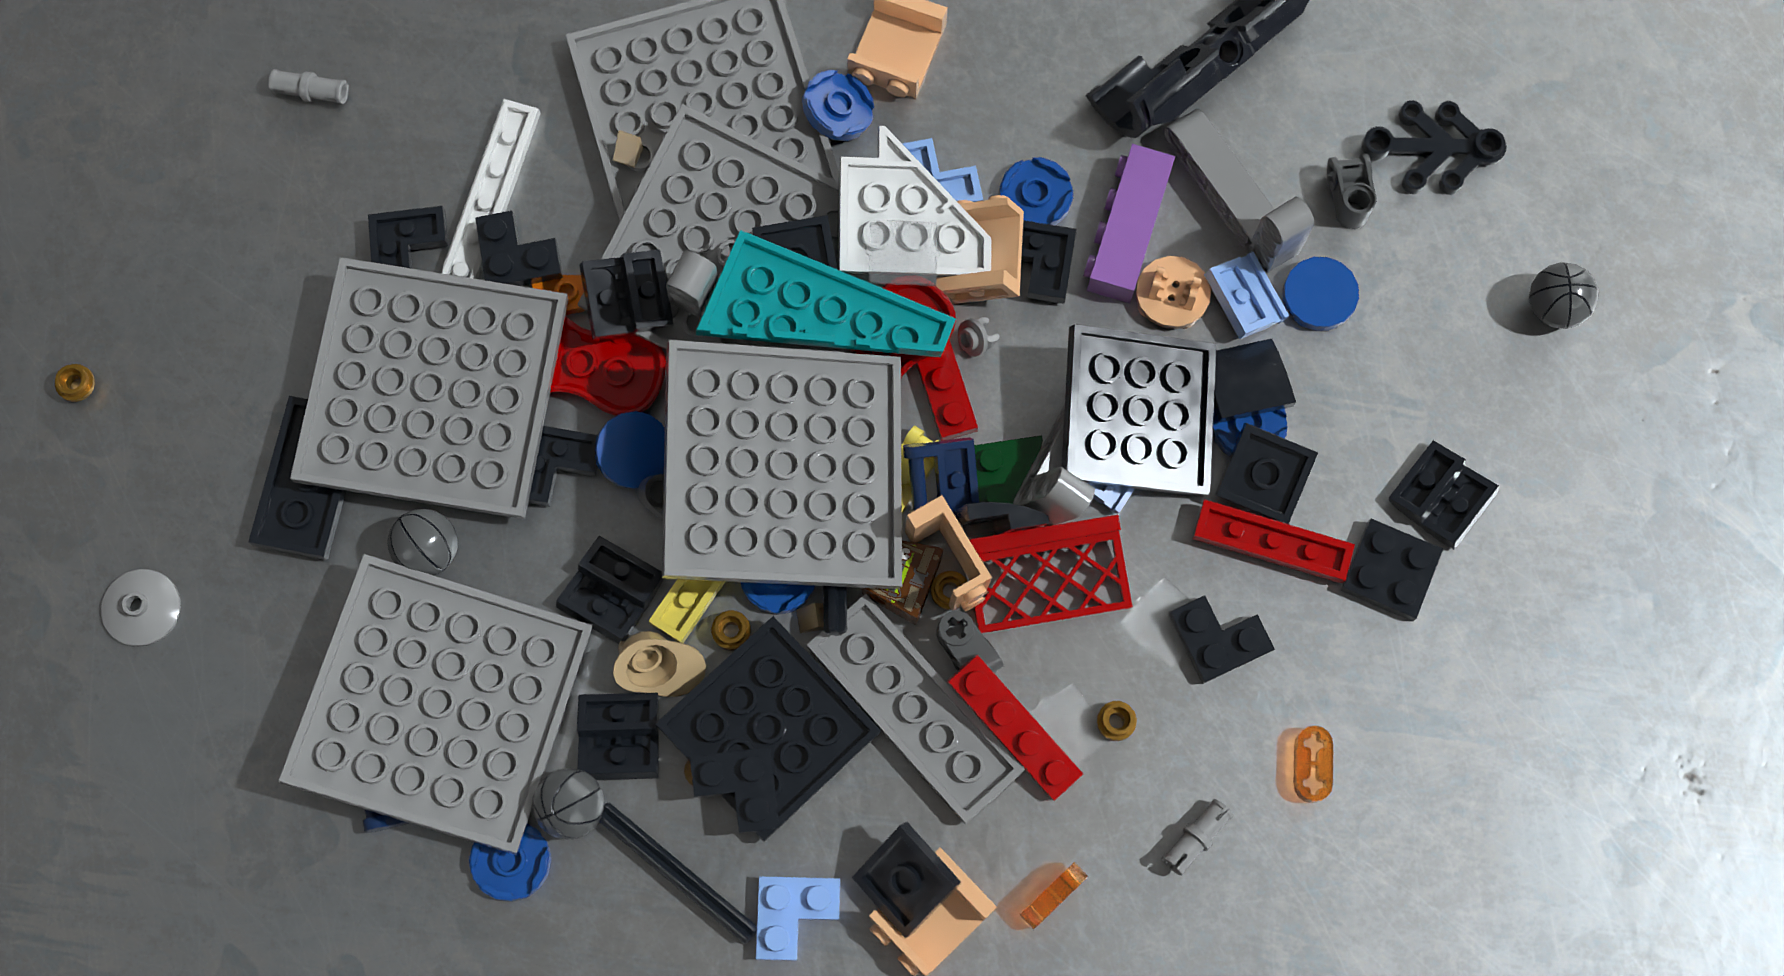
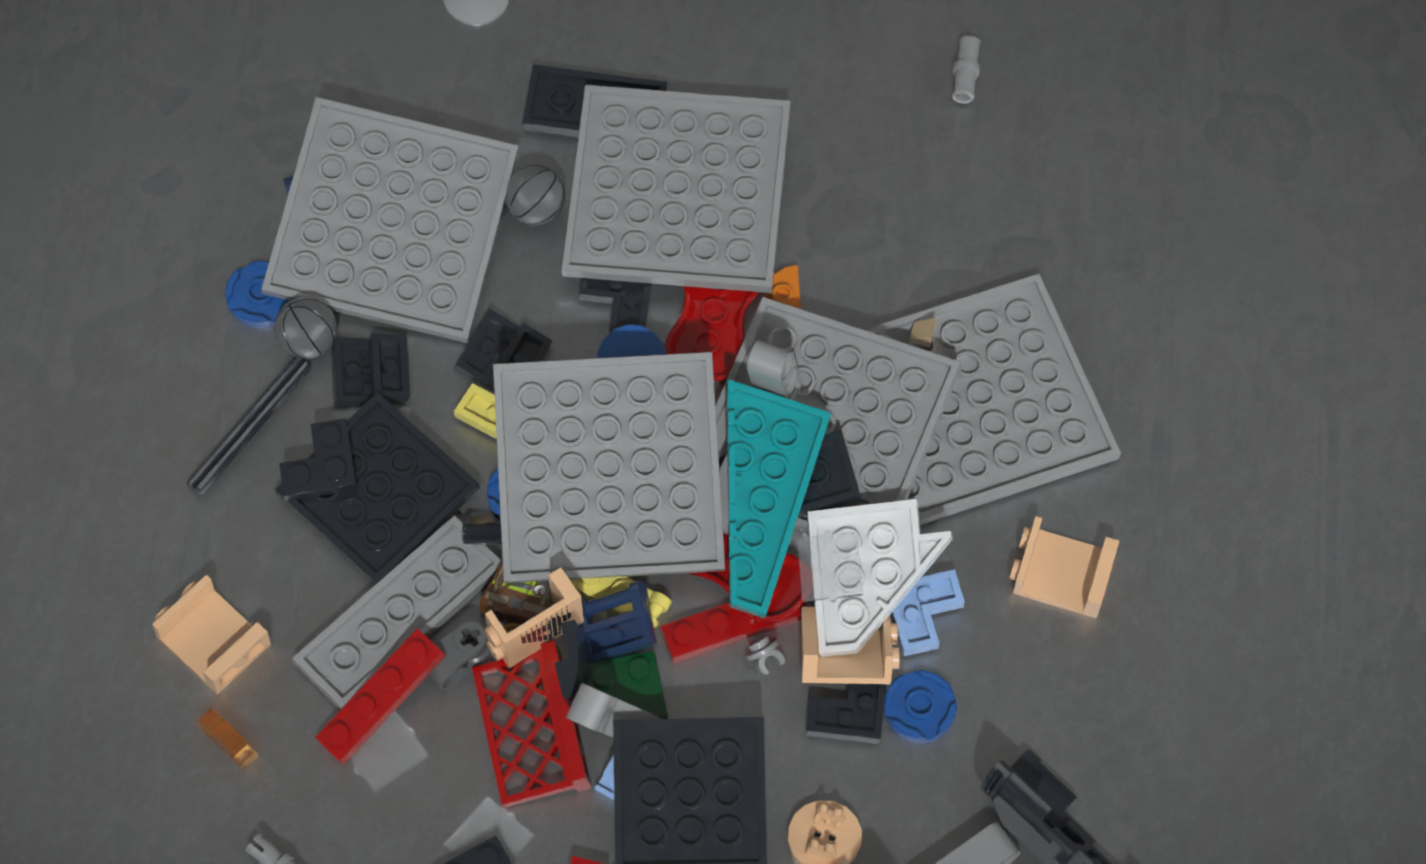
camera: 85 degrees right, 10 degrees down
black plate [368,206,448,269] -> none
white tile [441,99,540,280] -> none
black plate [475,210,563,286] -> none
black slope [579,249,674,340] -> none
tan piece [613,631,706,697] -> none
pearl gold plate [711,610,751,650] -> none
light blue plate [756,876,840,961] -> none
blue tile [802,70,874,141] -> none
black plate [851,822,962,939] -> none
medium lavender brick [1083,144,1175,304] -> none
pearl gold plate [1097,701,1137,741] -> none

